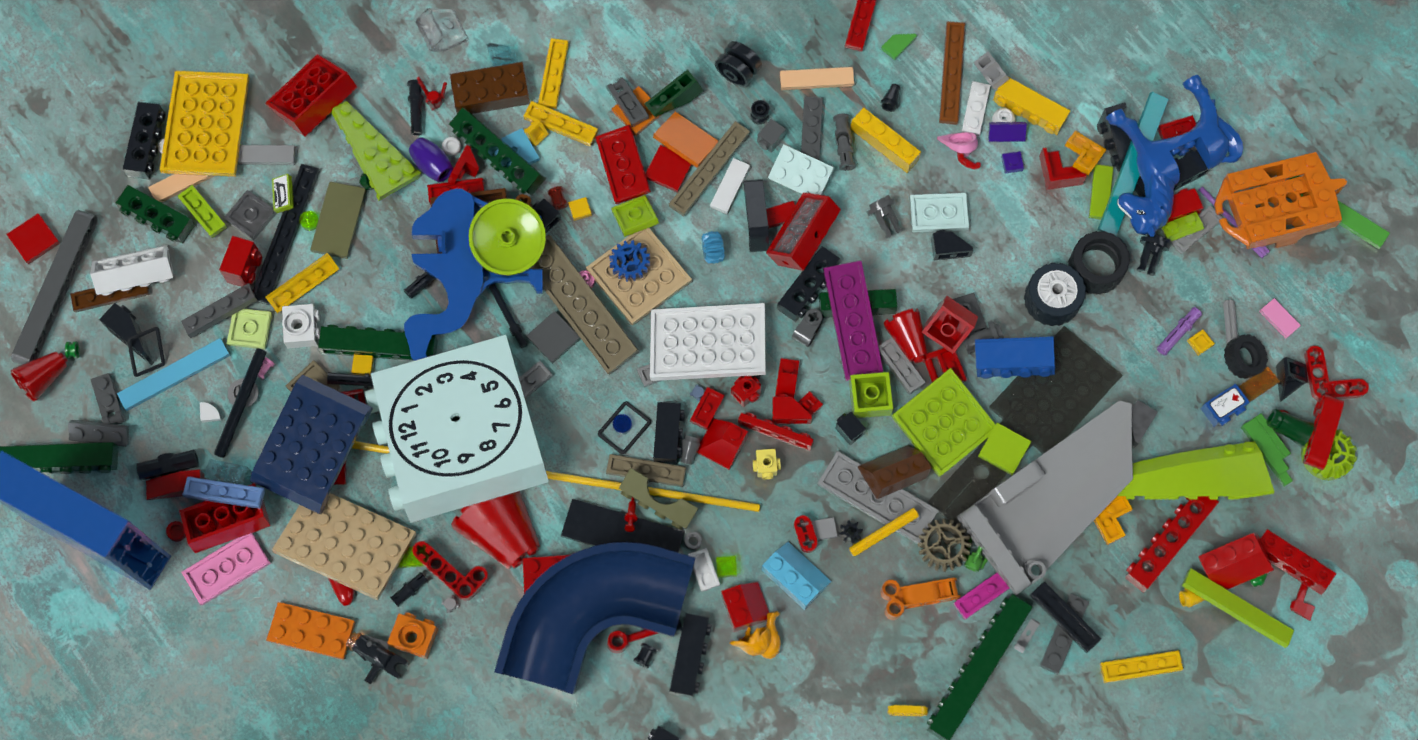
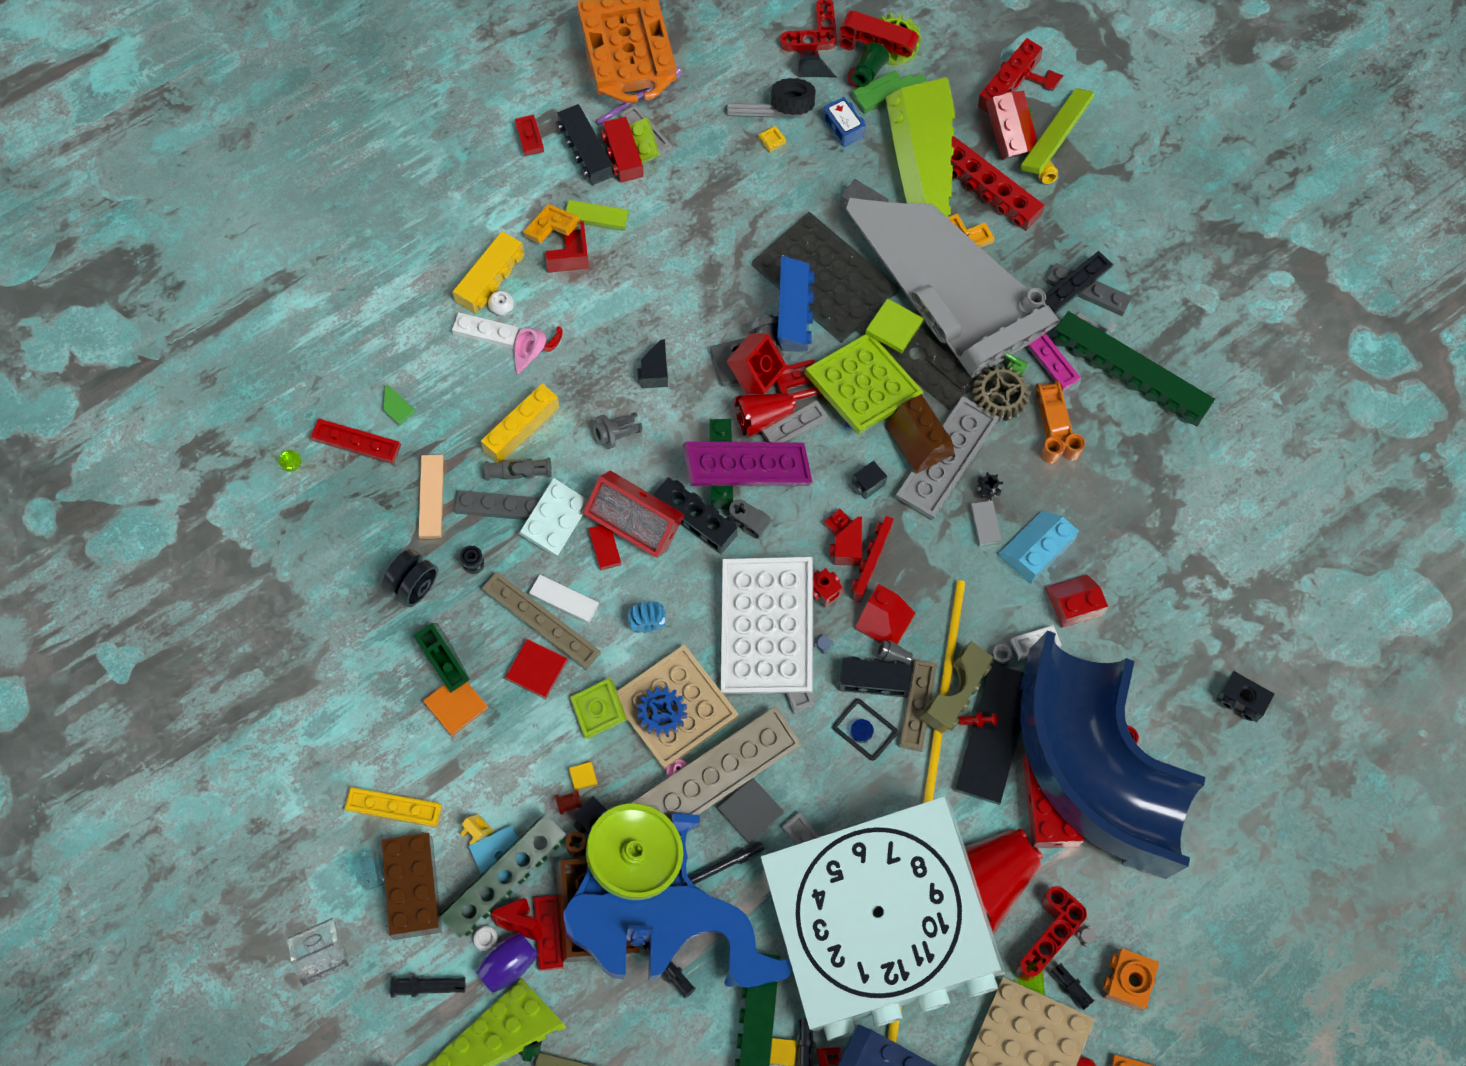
camera: 90 degrees left, 5 degrees down
black piece [346,632,409,684] -> none
red plant [417,76,447,111] -> none
yellow plate [523,101,598,147] -> none
red tile [595,124,651,205] -> none
dark grey plate [606,77,649,127] -> none
black bush [633,643,658,669] -> none
orange tile [653,111,719,168] -> none
black brick [669,613,712,699] -> none
red plate [690,387,724,430] -> none
clear neon green plate [716,556,737,578] -> none
light orange piece [729,611,781,659] -> none
black beam [744,179,769,252] -> none
light yellow brick [752,449,781,480] -> none
dark grey brick [757,119,786,153] -> none
red slope [775,358,799,398] -> none
red beam [794,515,818,553] -> none
lime brick [849,372,893,418] -> none
yellow axle [849,508,919,556] -> none
black cone [881,84,901,112] -> none
yellow tile [888,705,928,717] -> none
light aqua plate [909,193,969,233] -> none
dark orange tile [939,21,965,125] -> none
light grey brick [973,52,1009,90] -> none
dark purple tile [988,122,1027,142] -> none
dark purple plate [1001,151,1024,174] -> none
black wheel [1024,263,1086,326] -> none
black tyre [1068,231,1130,295] -> none
teal tile [1097,92,1169,236] -> none
black wedge [1097,102,1131,172] -> none
yellow tile [1100,650,1183,683] -> none
blue animal [1105,74,1243,237] -> none
black piece [1137,234,1171,276] -> none
medium lavender pin [1157,307,1202,356] -> none
clear orange plate [1238,367,1280,402] -> none
bright pink tile [1259,298,1301,339] -> none

